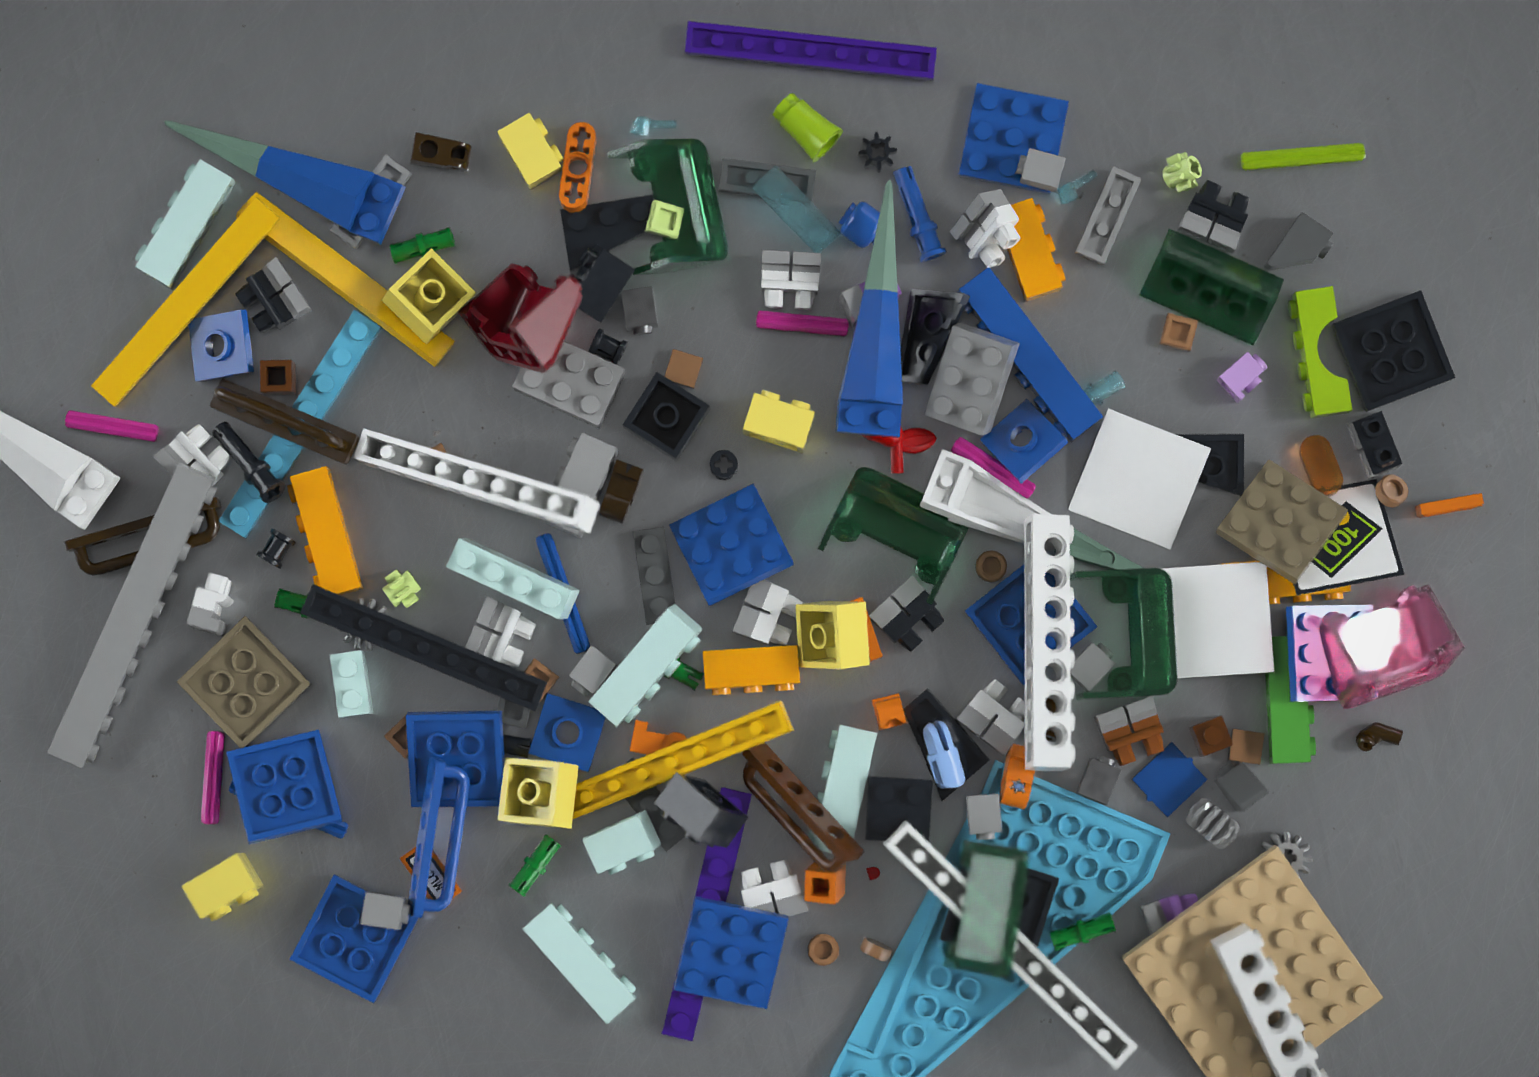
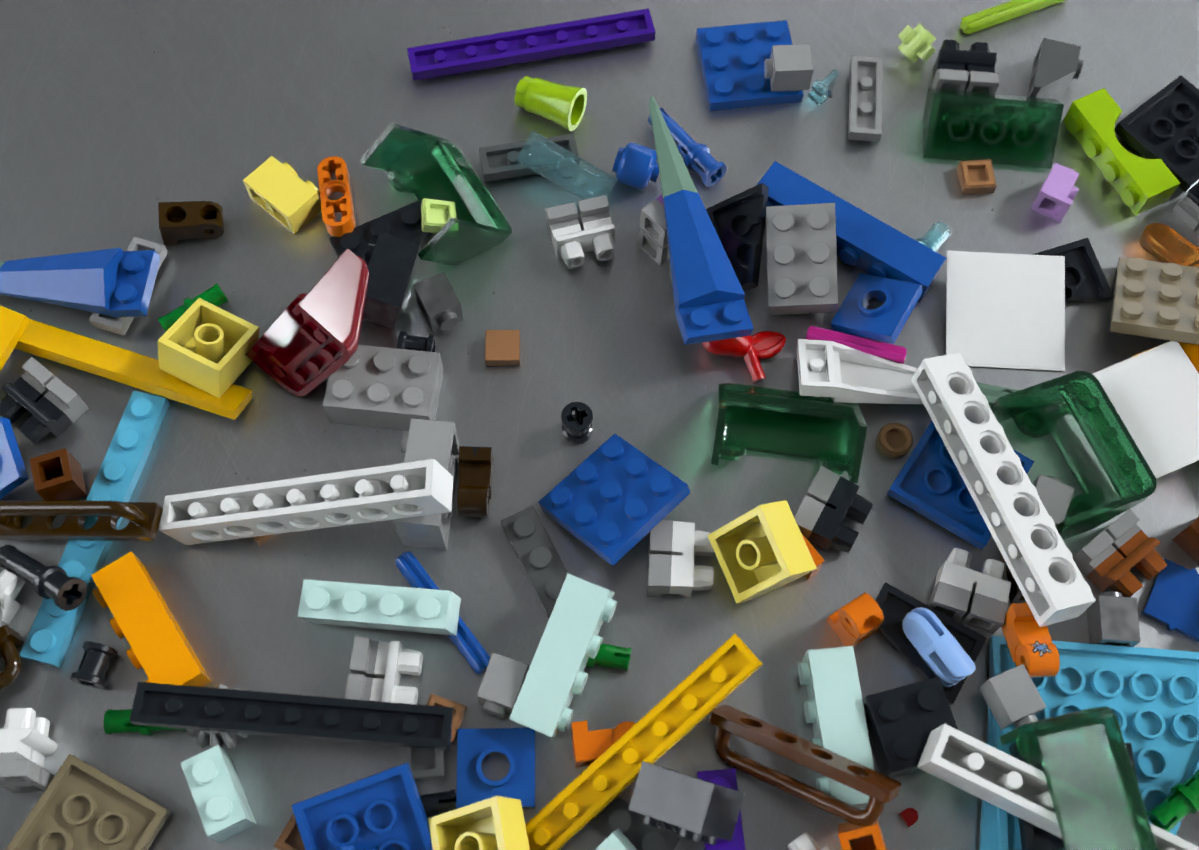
camera: 20 degrees left, 20 degrees down
yellowish green gear [382,569,421,608] -> none
black brick [623,372,710,462] -> none
light orange brick [703,645,800,695] -> none
light yellow brick [743,390,815,453] -> none
dark pink axle [756,310,849,336] -> none
black gear [858,132,897,173] -> none
white hips [950,189,1021,268] -> none
light orange brick [1007,198,1066,302] -> none

